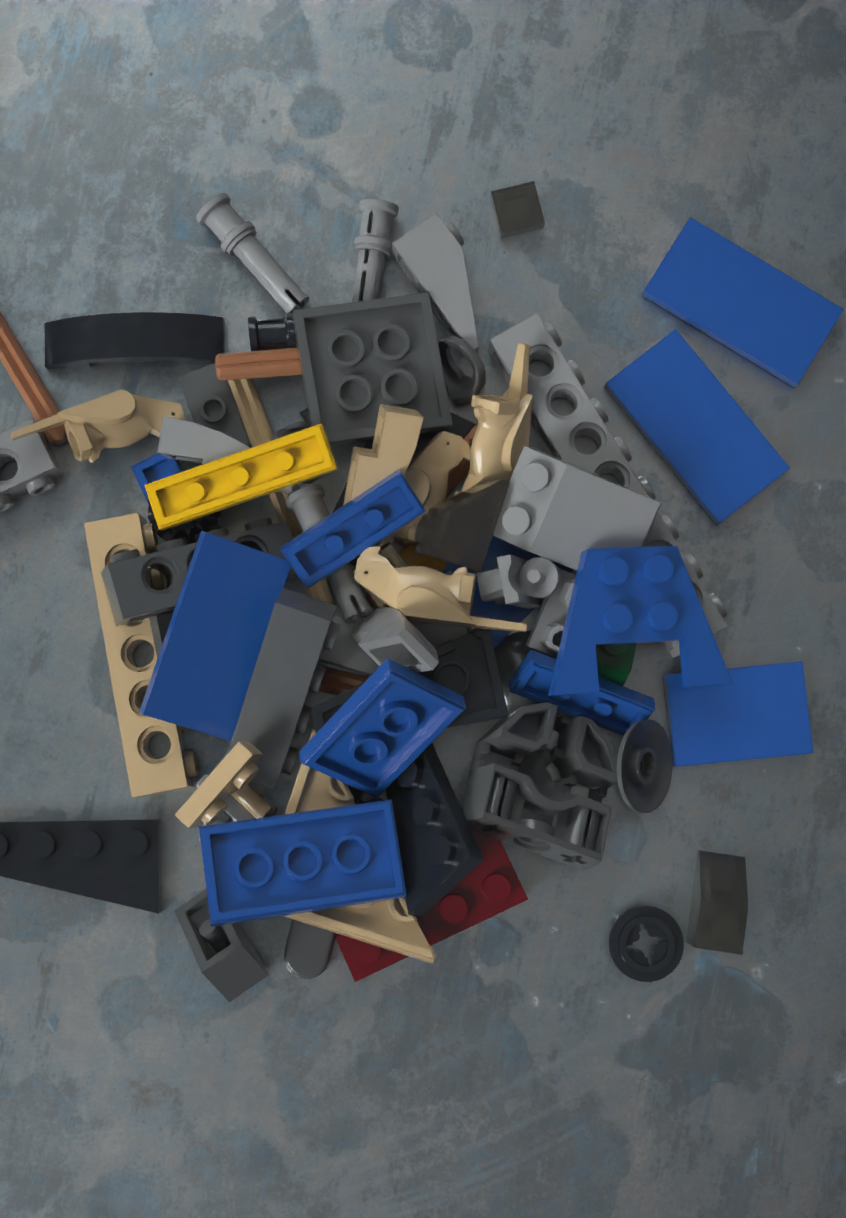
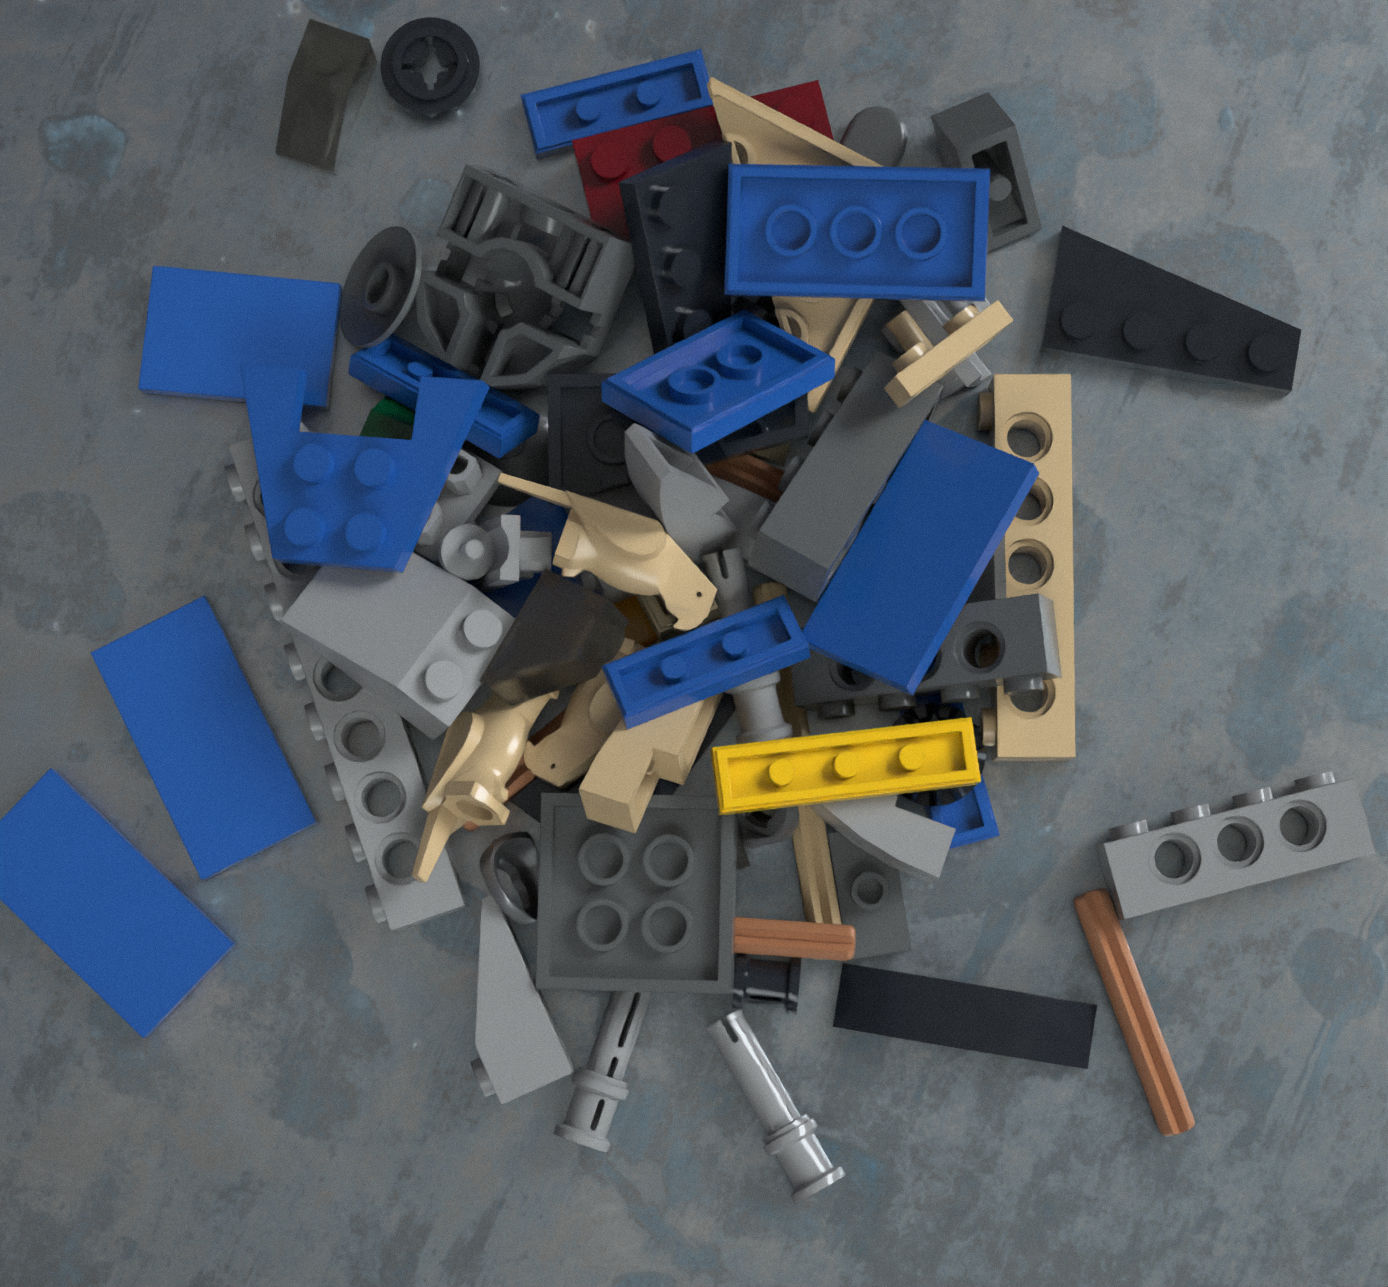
camera: 165 degrees left, 0 degrees up
tan animal [10,389,187,463] -> none
clear smoke tile [490,181,545,238] -> none
none -> blue tile [520,49,714,160]

